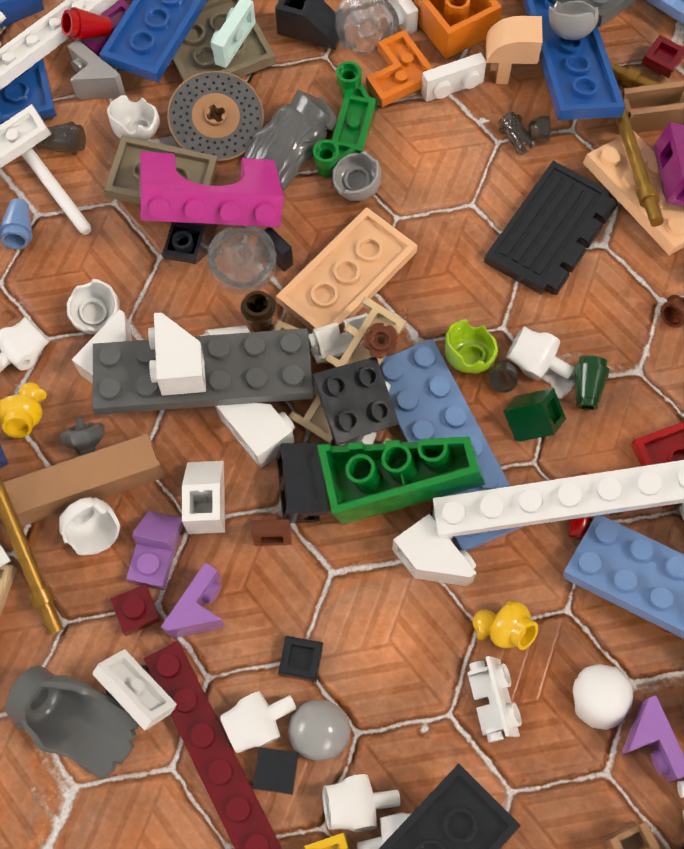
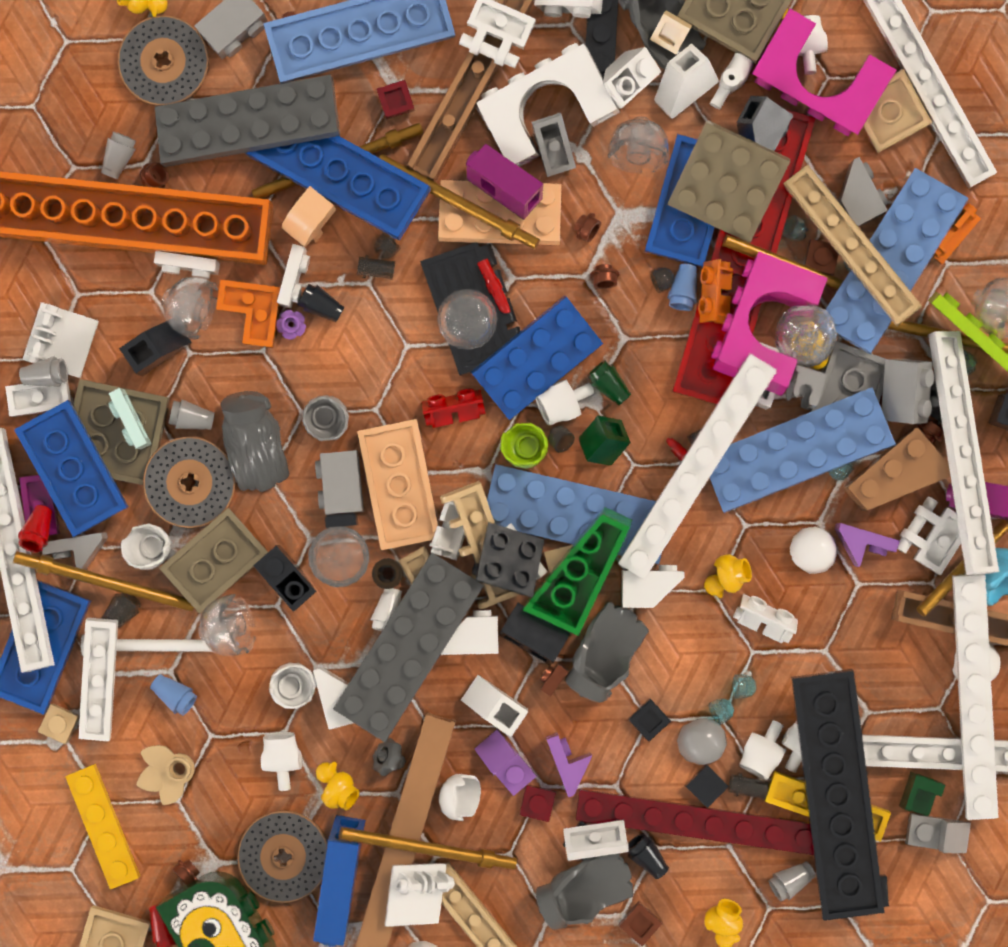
camera: 50 degrees left, 20 degrees up
dark pink arch [139,151,284,227] -> none
white slope [148,313,206,396] -> none
white piece [220,691,297,754] -> none
green plate [313,61,376,178] -> none
copper plate [363,323,399,359] -> none
light grey hair [549,1,599,40] -> none
none -> pearl gold bar [13,551,194,612]
none -> light grey cone [169,399,215,430]
none -> clear cylinder [198,594,255,657]
none -> medium lavender plate [276,310,306,340]
none -> black cone [297,284,344,322]
none -> light grey brick [315,450,364,515]
none -> red hinge [422,388,486,428]
none -> clear cylinder [437,289,498,350]
none -> blue plate [471,296,603,420]
none -> red piece [477,258,511,313]
none -> dark grey hair [565,602,649,703]
none -> copper plate [619,901,662,947]
none -> black cone [628,833,669,879]
none -> clear light blue hinge [708,699,734,725]
none -> clear smoke pin [728,773,769,800]
none -> clear light blue hinge [732,674,757,699]

